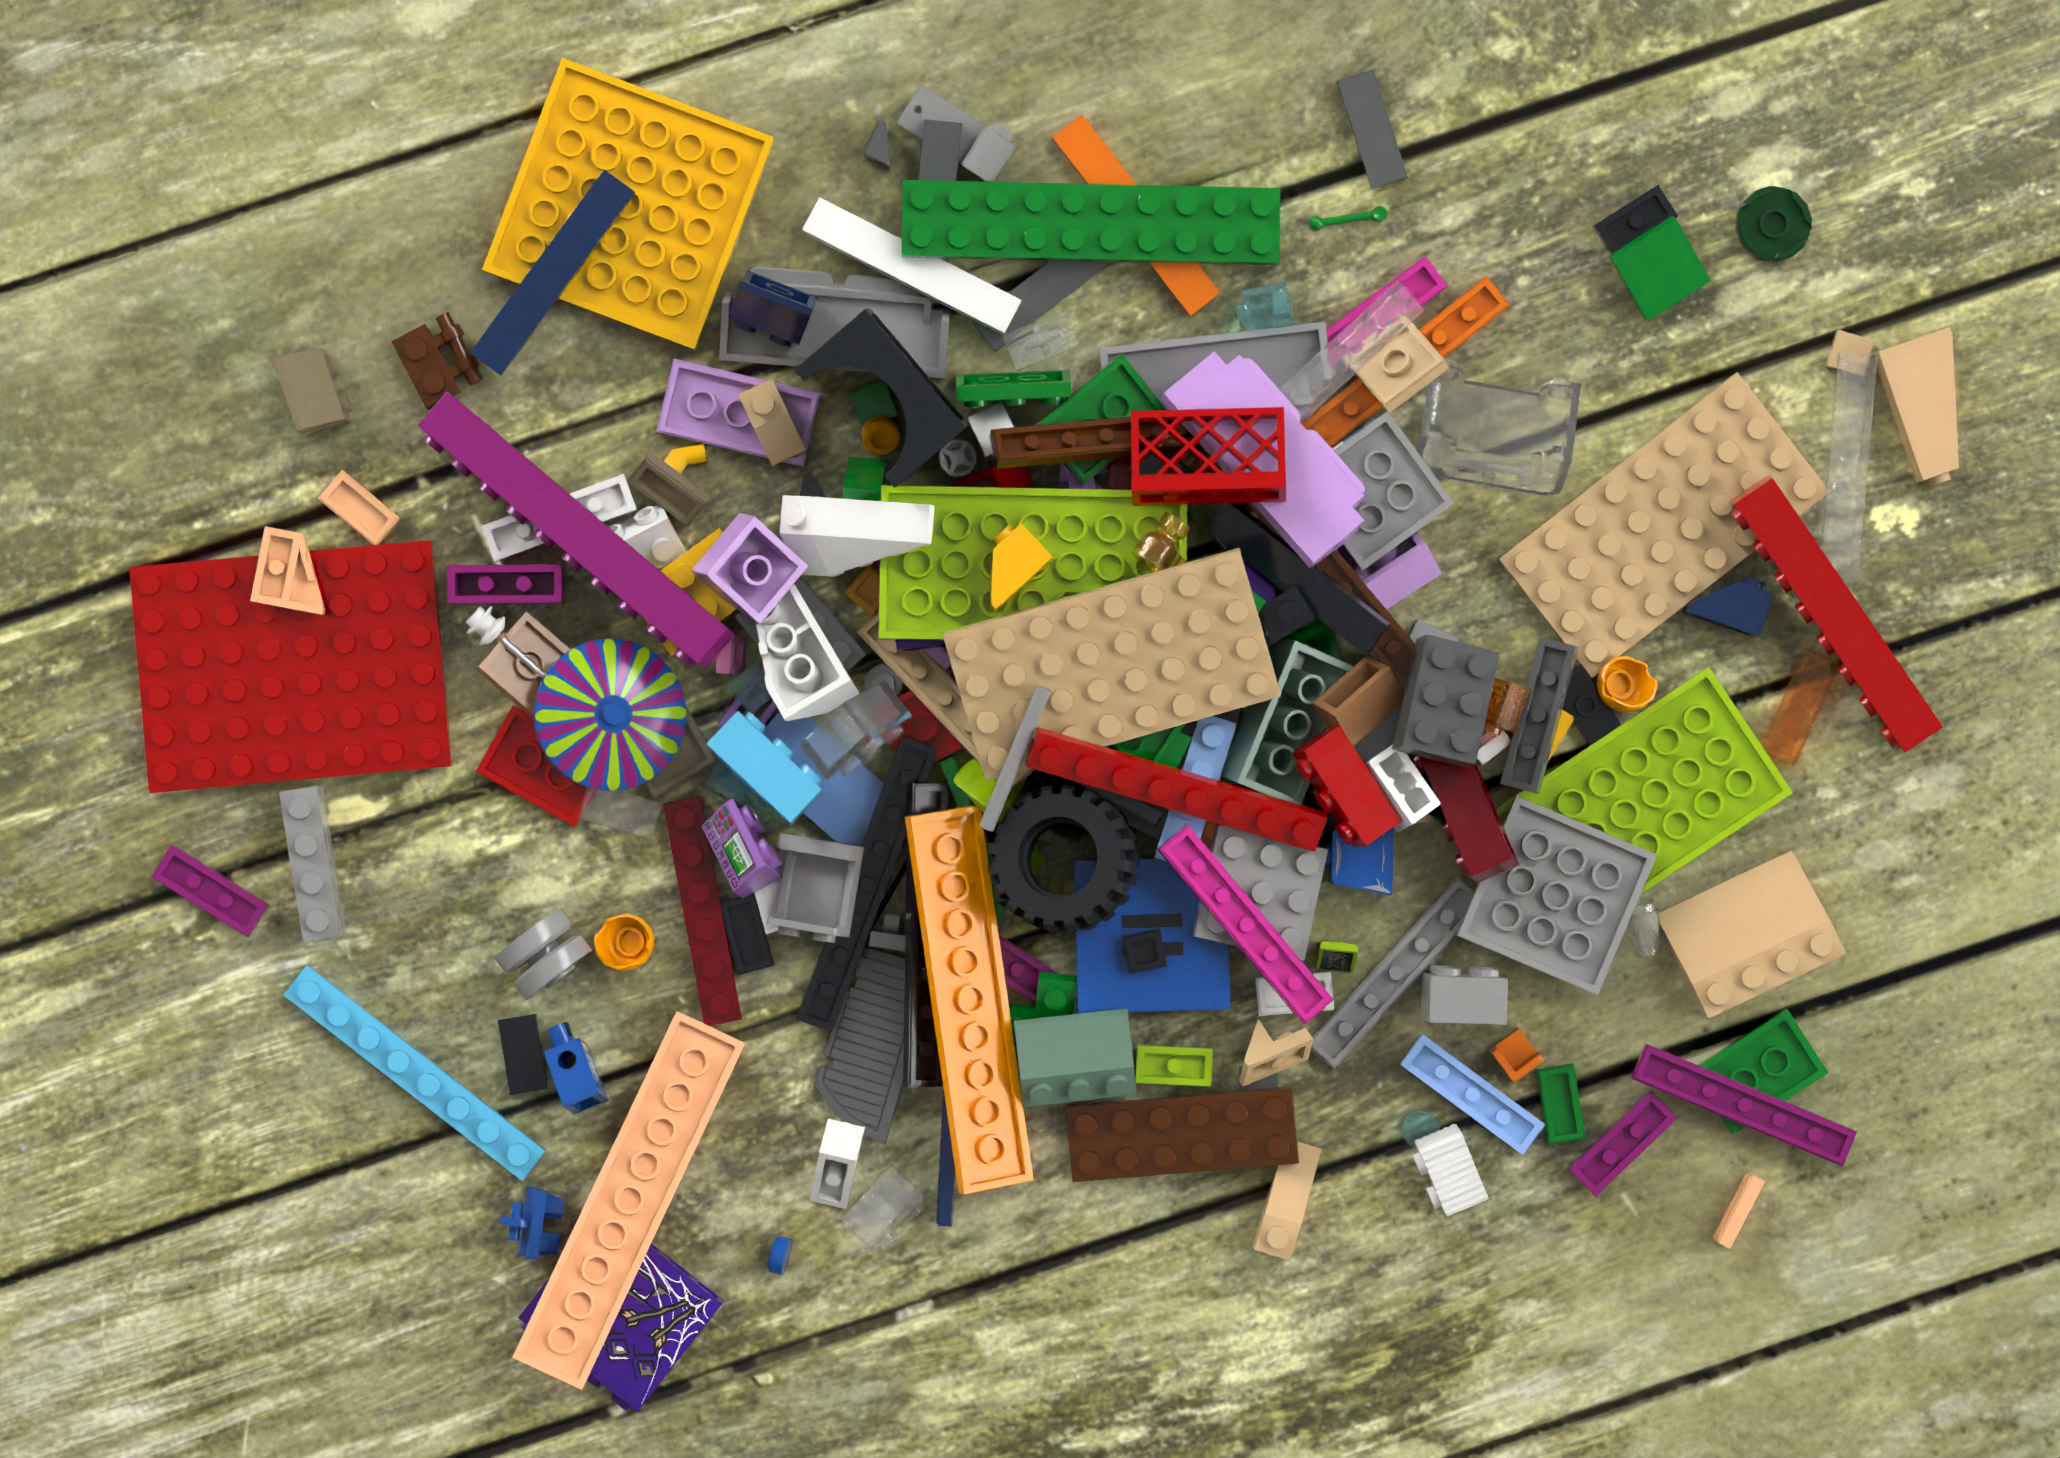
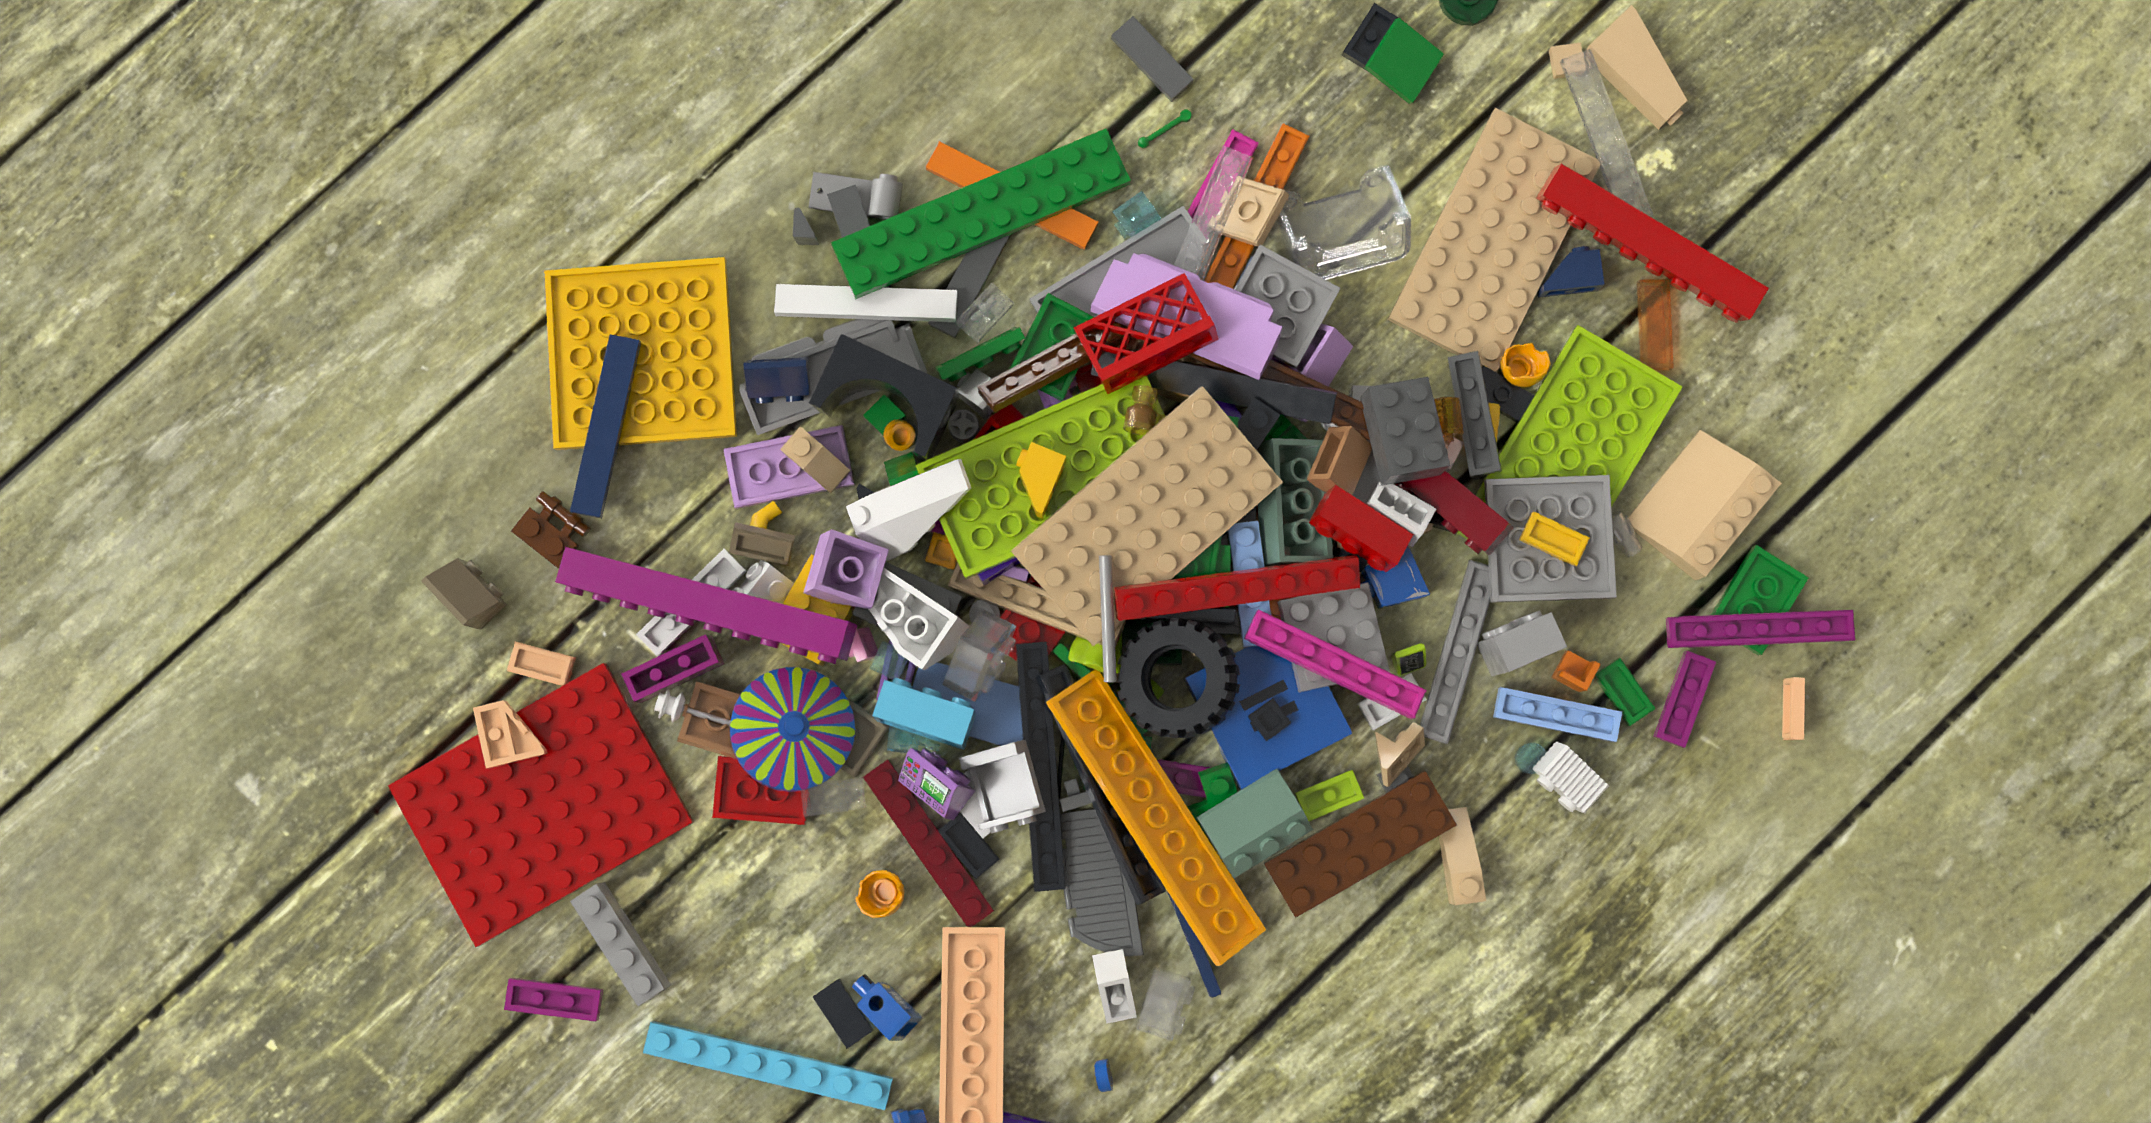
camera: 20 degrees left, 5 degrees down
light grey wheel [494,908,593,1000] -> none
none -> yellow tile [1519,511,1590,566]

